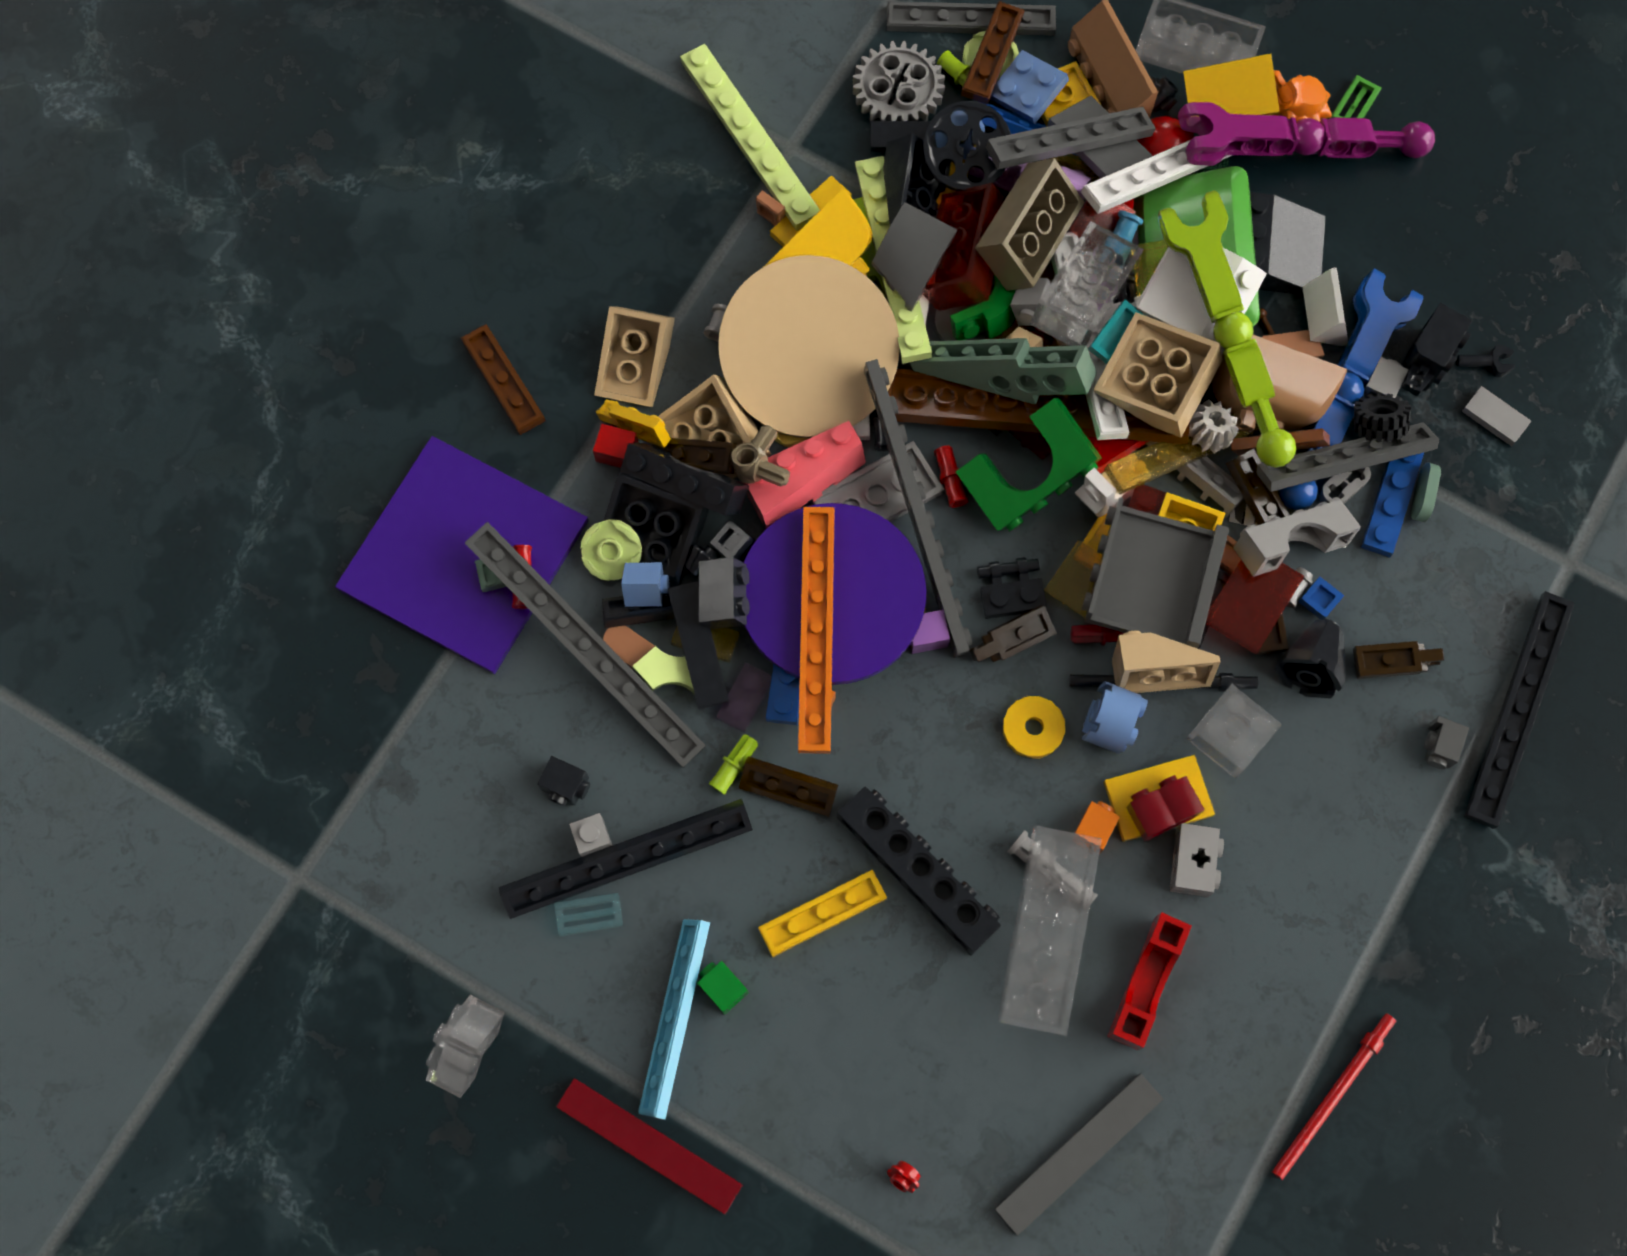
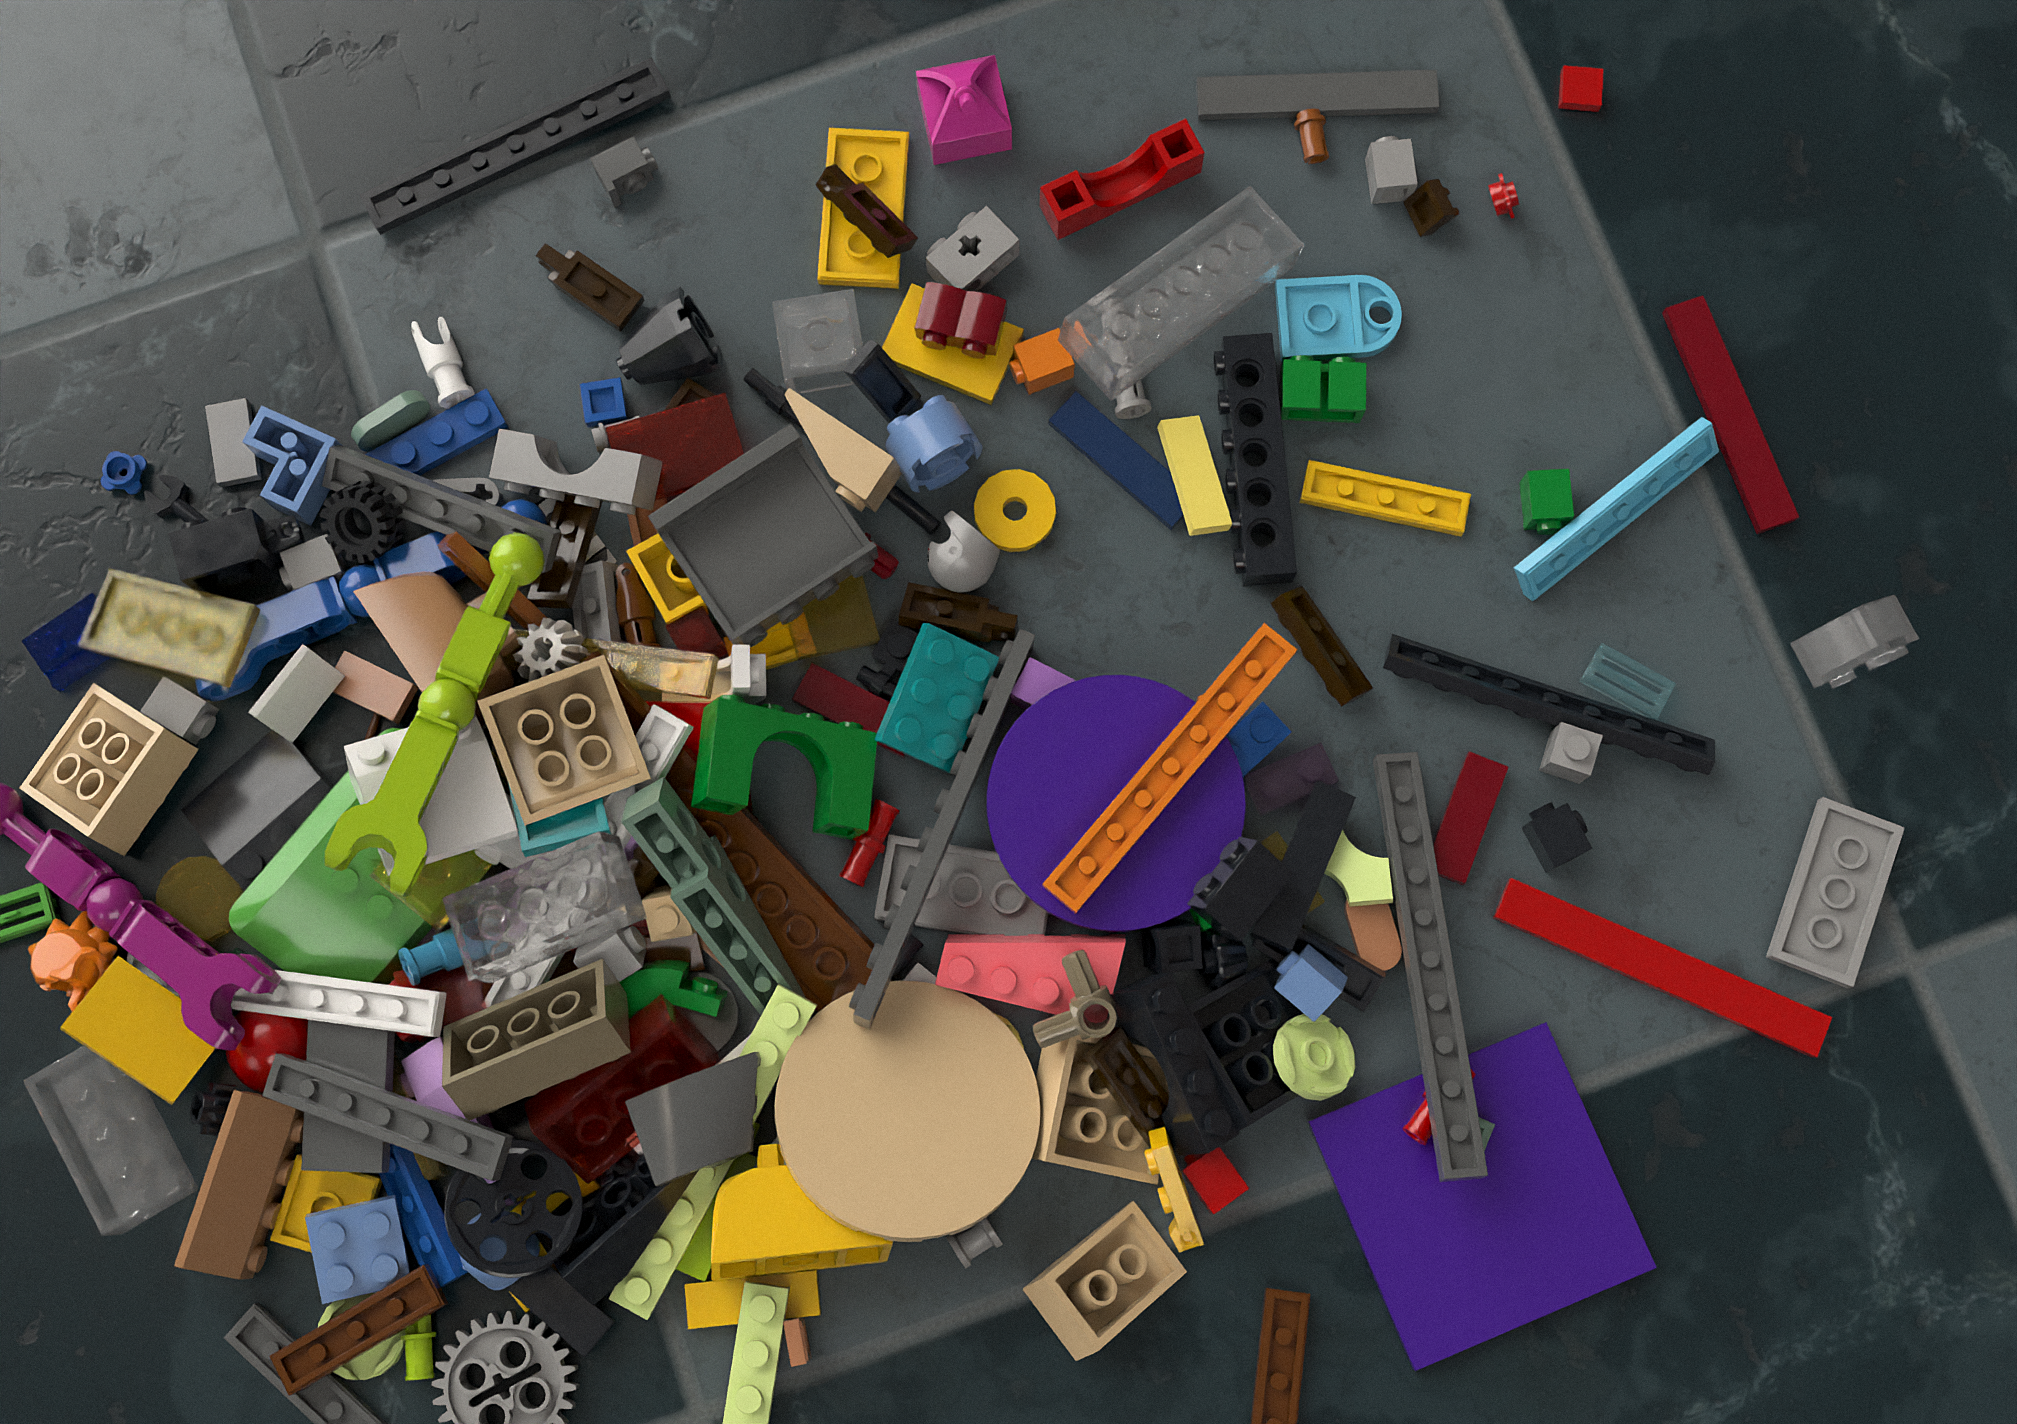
camera: 140 degrees left, 5 degrees up
lime axle [708,734,758,795] -> none
none -> tan slope [19,683,199,856]
none -> clear blue plate [22,593,130,692]
none -> clear yellow tile [78,568,261,688]
none -> blue plate [101,451,147,495]
none -> light grey brick [140,676,219,745]
none -> clear yellow tile [156,856,244,941]
none -> medium blue brick [242,405,342,526]
none -> white piece [411,317,475,409]
none -> reddish brown piece [616,563,663,661]
none -> dark red tile [792,663,906,759]
none -> dark brown hinge [815,164,918,258]
none -> yellow tile [817,128,909,289]
none -> black tile [843,340,921,423]
none -> teal plate [874,623,999,773]
none -> dark pink piece [916,55,1012,165]
none -> light grey helmet [927,510,1000,593]
none -> dark blue tile [1048,391,1184,530]
none -> light yellow tile [1157,415,1232,536]
none -> medium azure tile [1275,275,1402,362]
none -> green piece [1279,355,1367,423]
none -> dark orange pin [1294,109,1330,164]
none -> light grey brick [1365,136,1418,204]
none -> dark brown tile [1403,179,1459,237]
none -> dark red tile [1433,751,1509,886]
none -> red tile [1493,878,1832,1058]
none -> light grey plate [1766,797,1905,989]

